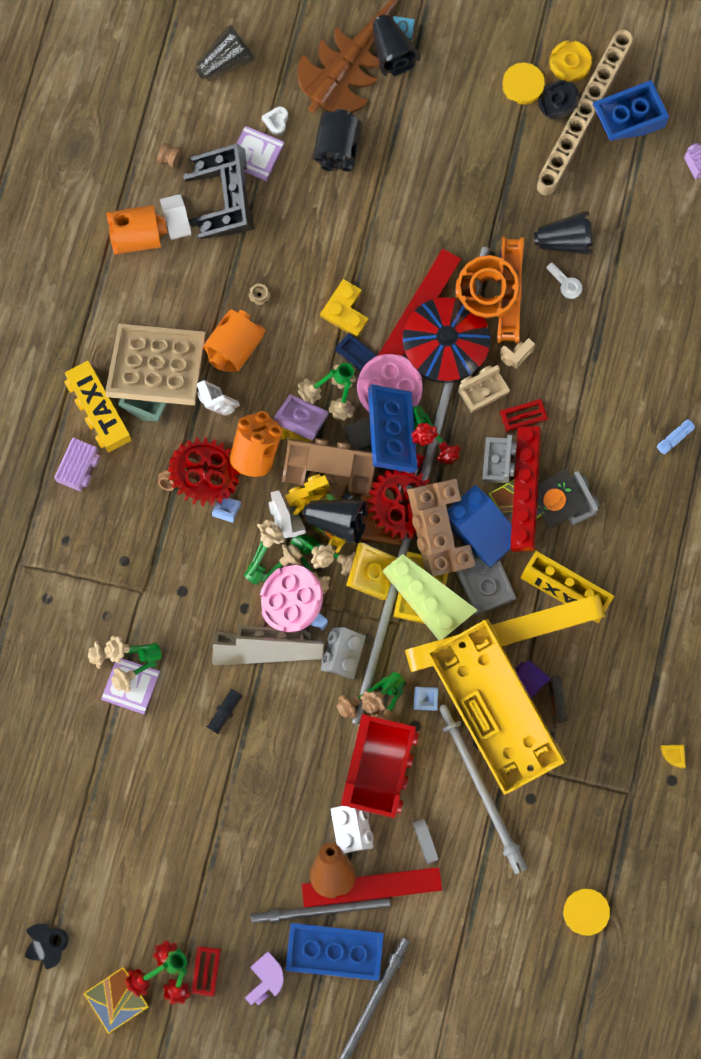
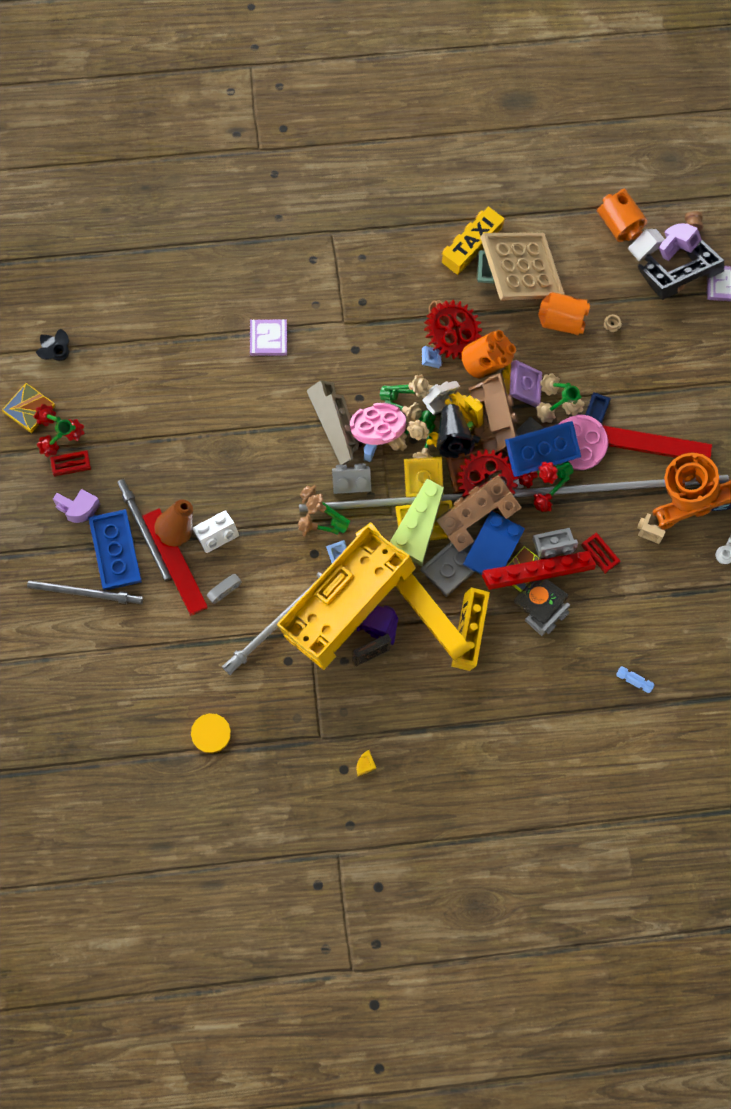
camera: 70 degrees right, 5 degrees down
lavender brick [54,438,100,492] -> none
tan plant [88,636,162,693] -> none
white bracket [197,380,240,415] -> none
black pin [206,688,243,734] -> none
yellow plate [320,279,369,338] -> none
red cylinder [340,714,420,818] -> none
dish [402,297,490,383] -> none
tan bracket [458,365,510,413] -> none
none -> lavender brick [659,224,702,261]

